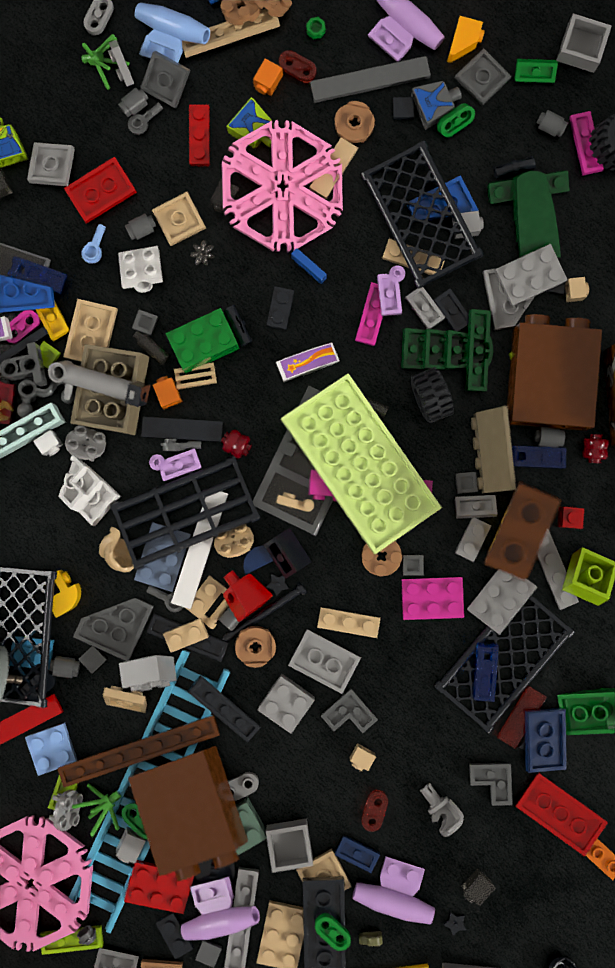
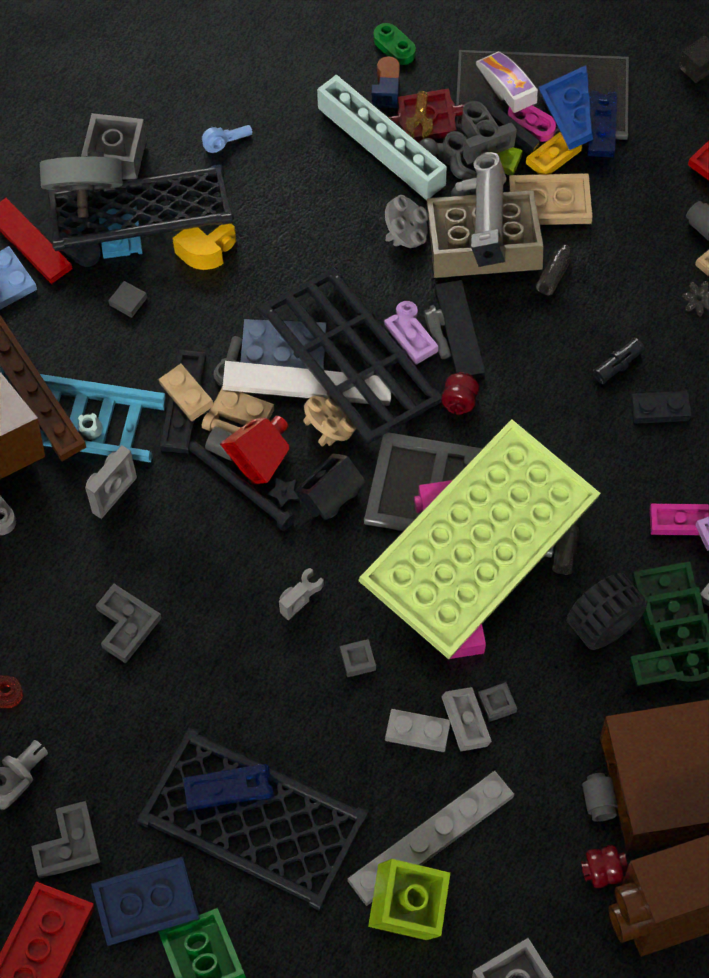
camera: 75 degrees right, 25 degrees down
white plate [33,430,63,456] -> none
dark grey brick [49,656,80,678] -> none
white slope [59,455,121,526] -> none
dark grey plate [73,598,154,661] -> none
light blue plate [82,224,106,264] -> none
tan hair [99,527,135,573] -> none
tan plate [103,686,147,713] -> none
white plate [118,246,163,292] -> none
light grey brick [119,655,177,692] -> none
dark grey tile [132,310,159,336] -> none
orange brick [153,376,182,409] -> none
green brick [166,308,240,374] -> none
tan tile [174,363,217,390] -> none
black tile [187,675,261,743] -> none
medium nougat plate [235,626,276,667] -> none
dark blue tile [243,545,273,575] -> none
light grey piece [258,674,315,734] -> none
slope [276,343,339,382] -> none
tan plate [276,492,314,512] -> none
light grey plate [288,629,361,694] -> none
tan plate [317,607,380,638] -> none
tan plate [350,743,376,771] -> none
medium nougat plate [362,541,402,576] -> none
dark pink plate [401,577,464,620] -> none
light grey plate [467,570,537,635] -> none
dark tan slope [471,406,516,494] -> none
reddish brown brick [485,480,560,581] -> none
clear red plate [497,686,546,749] -> none
clear blue plate [511,446,566,468] -> none
red brick [557,507,584,529] -> none
none -> light aqua hose [78,413,103,440]
none -> light grey plate [85,445,137,519]
none -> light grey plate [279,568,324,620]

